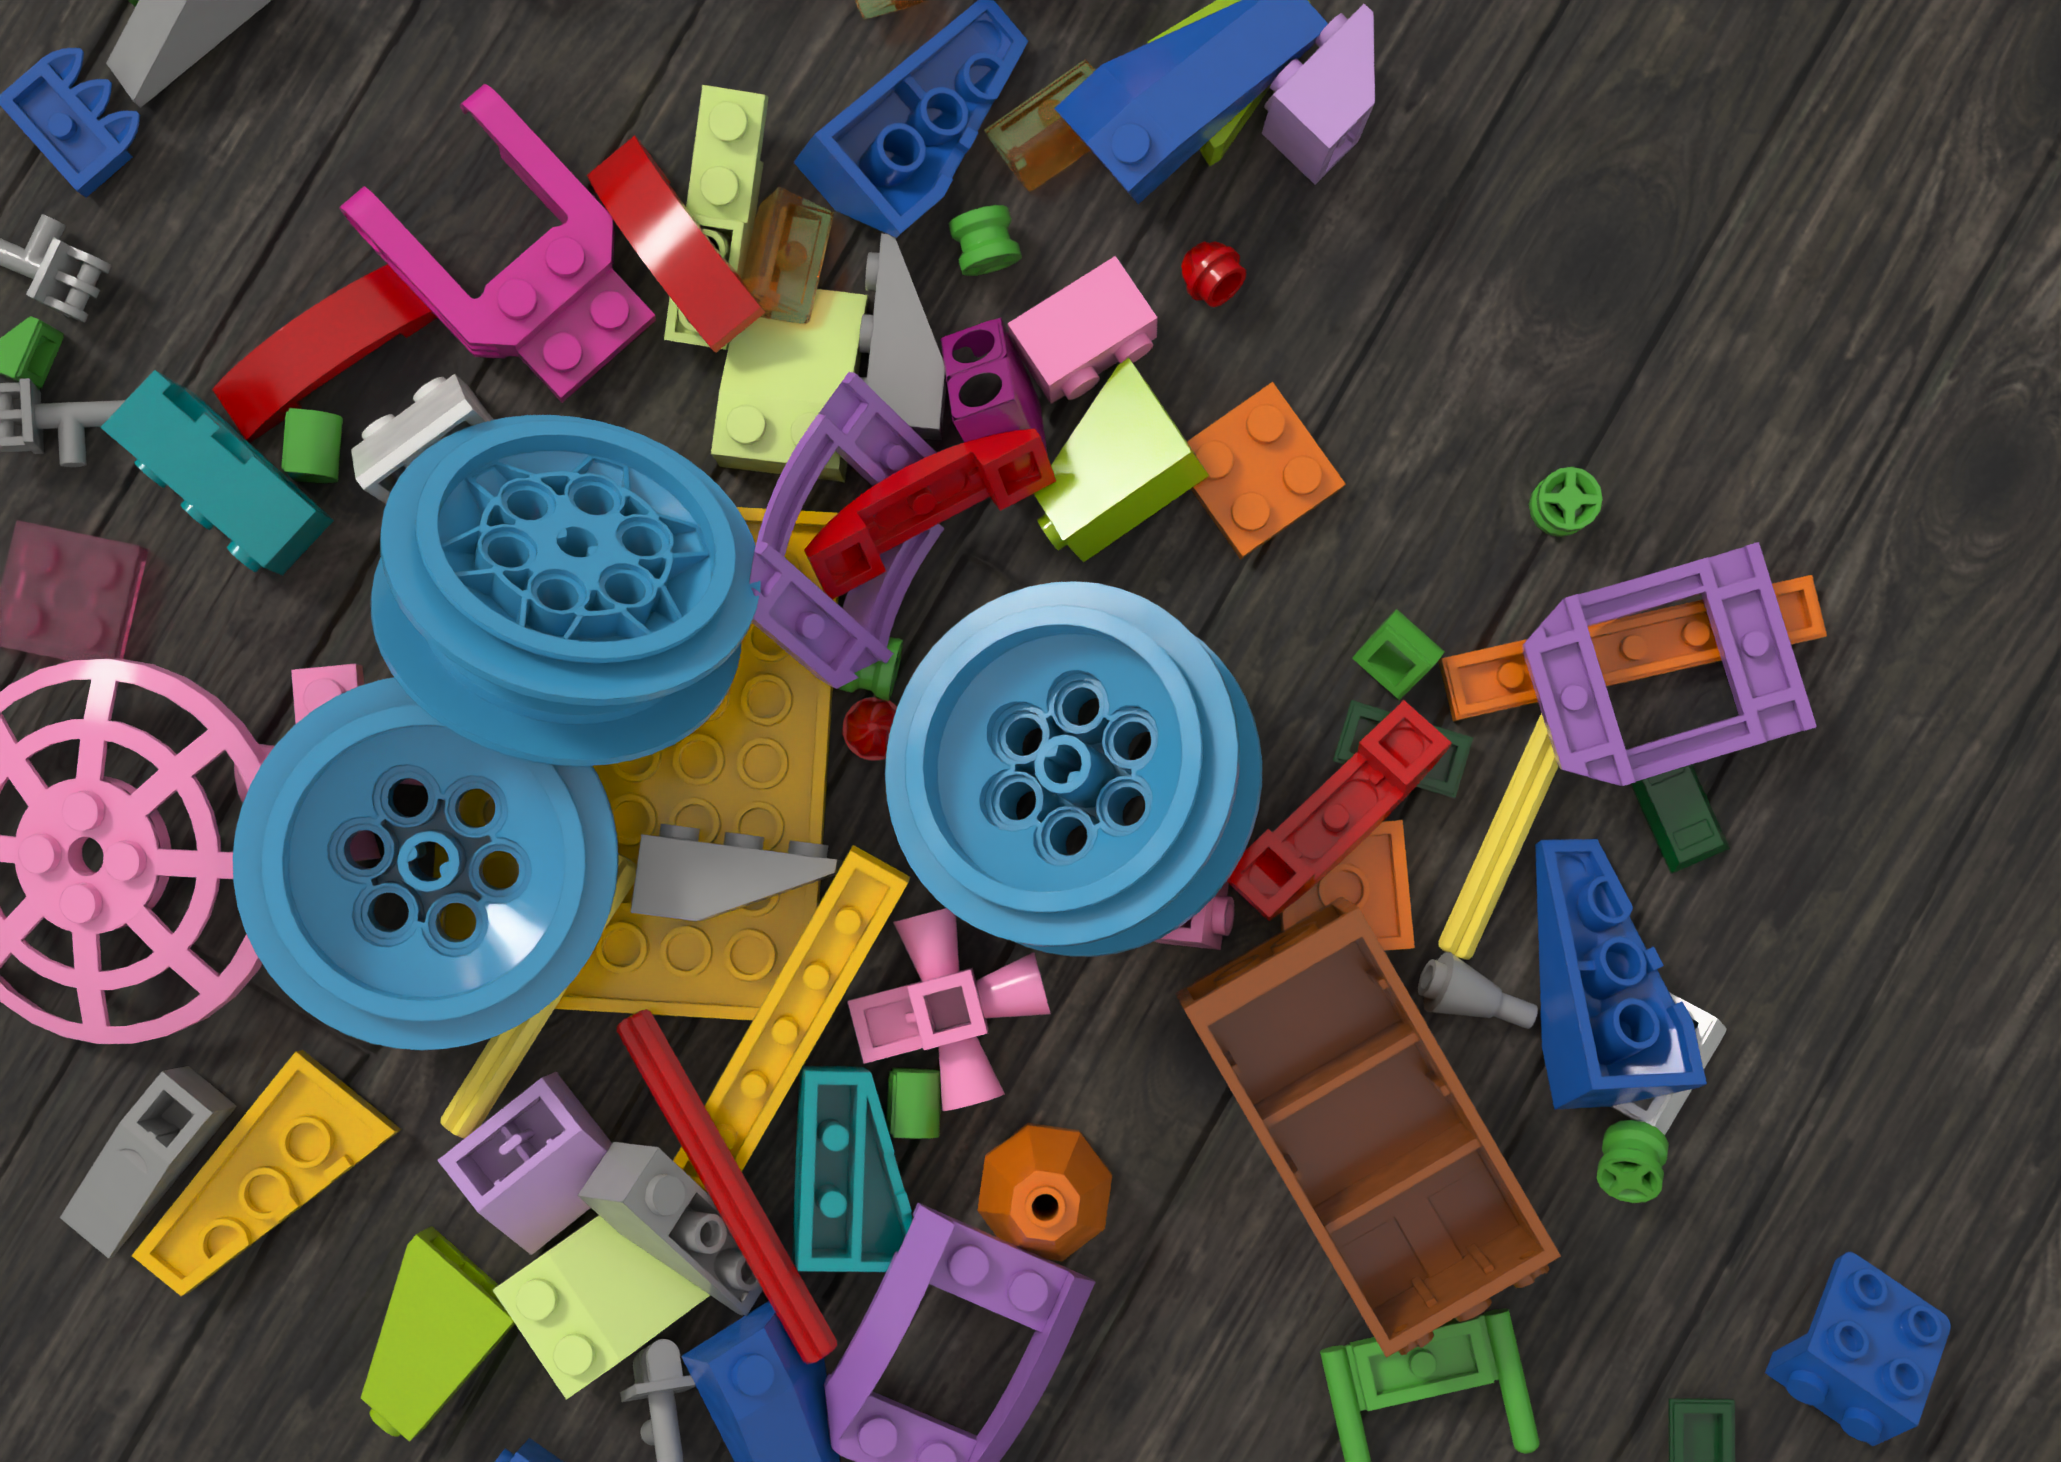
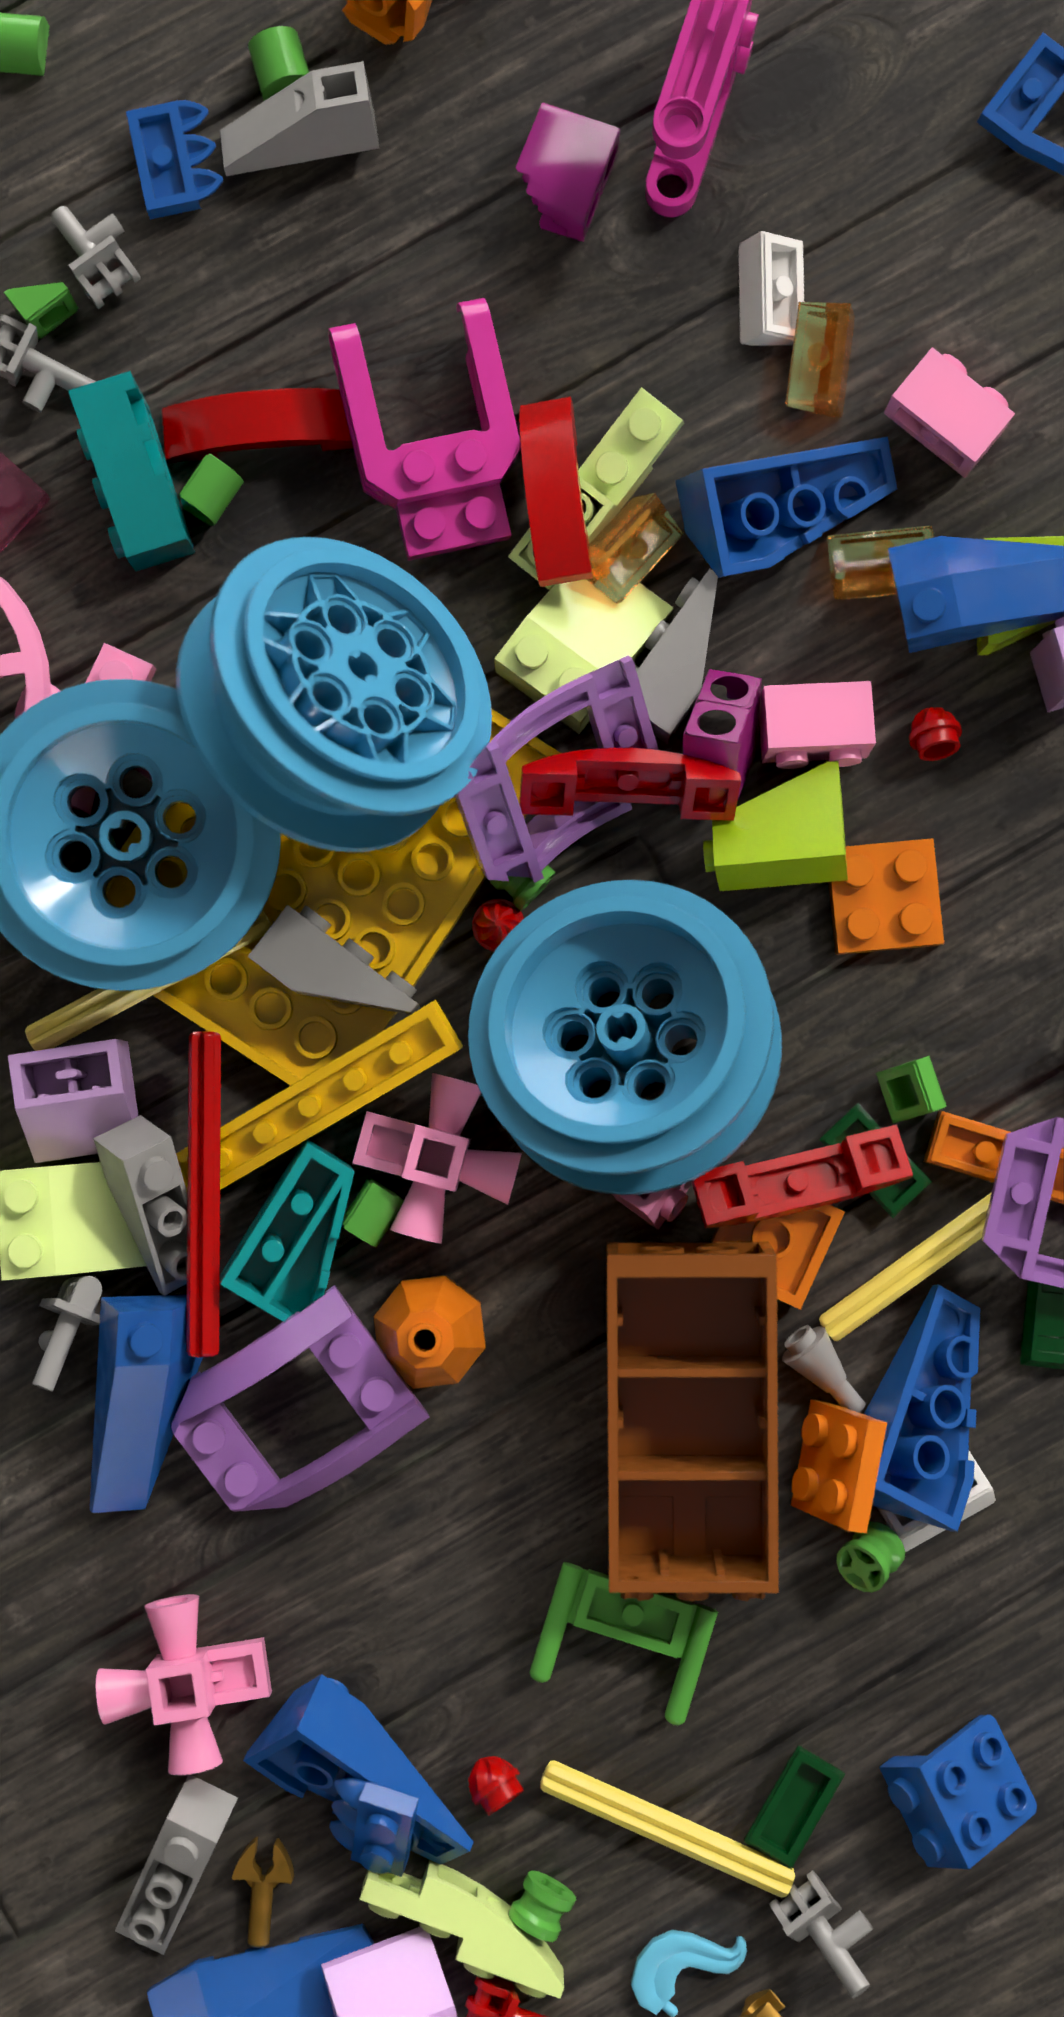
camera: 30 degrees right, 0 degrees up
white slope [351,374,493,504] -> none
bright green wheel [948,205,1022,276] -> none
none -> orange plate [791,1399,887,1534]

